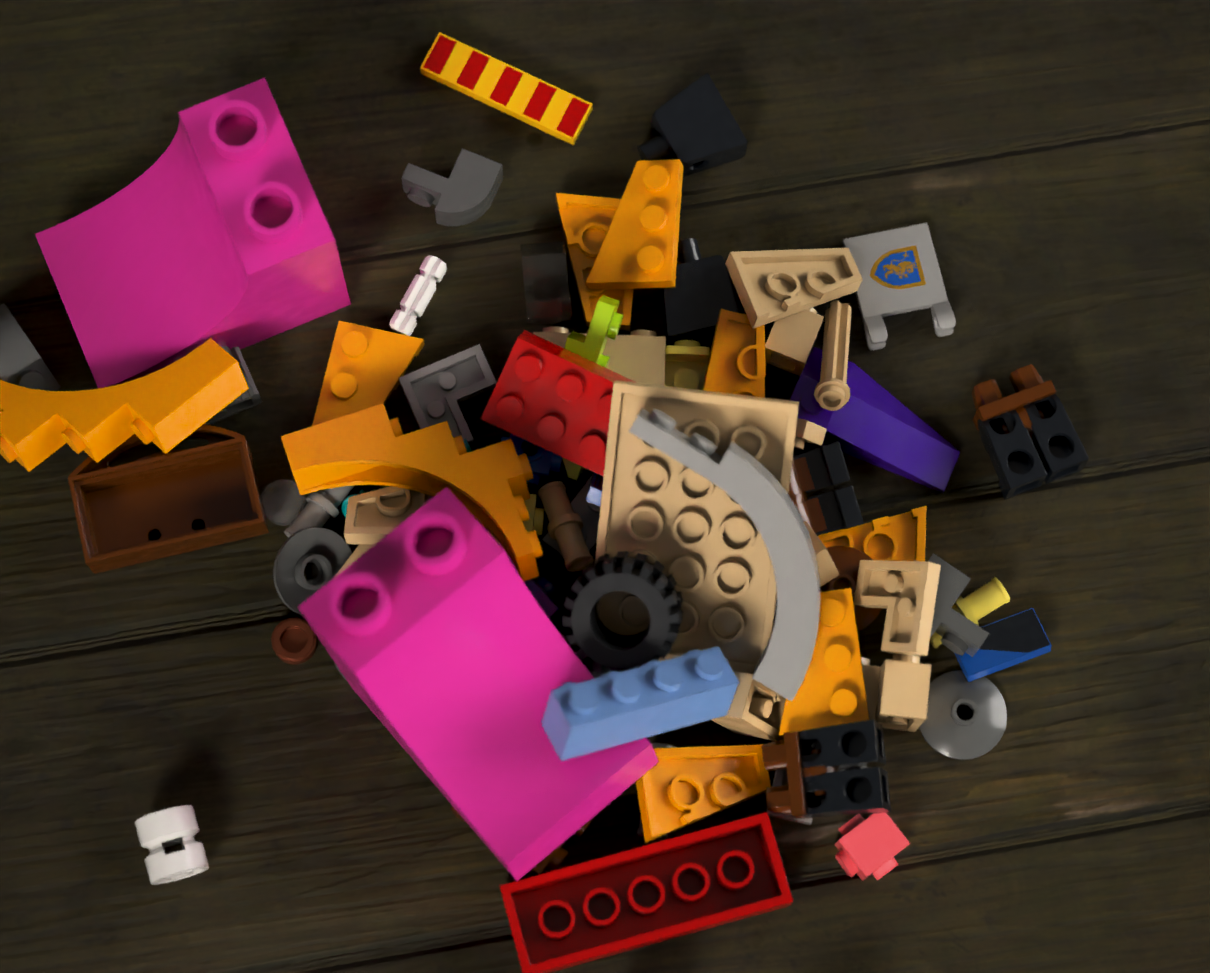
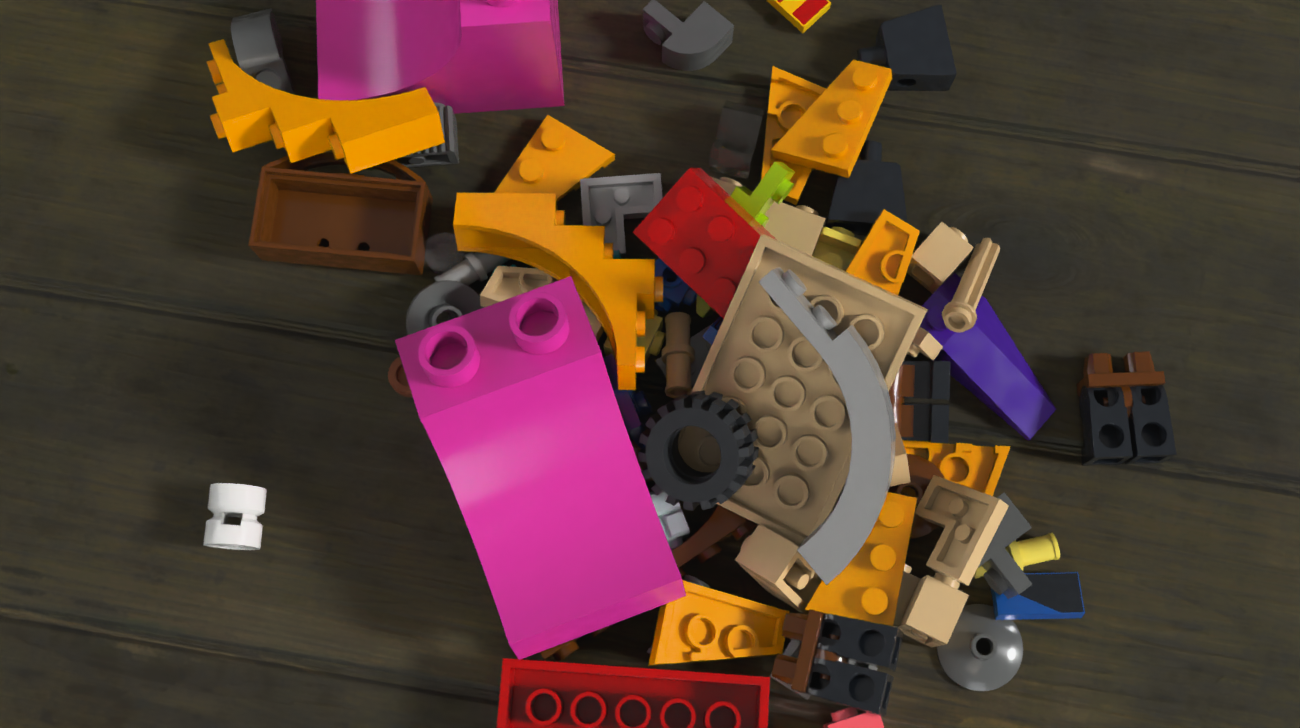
camera: 25 degrees right, 0 degrees up
white axle [390,255,447,336] -> none
medium blue brick [541,646,739,761] -> none
tan wing [725,248,863,329] -> none
light grey flag [843,223,956,350] -> none

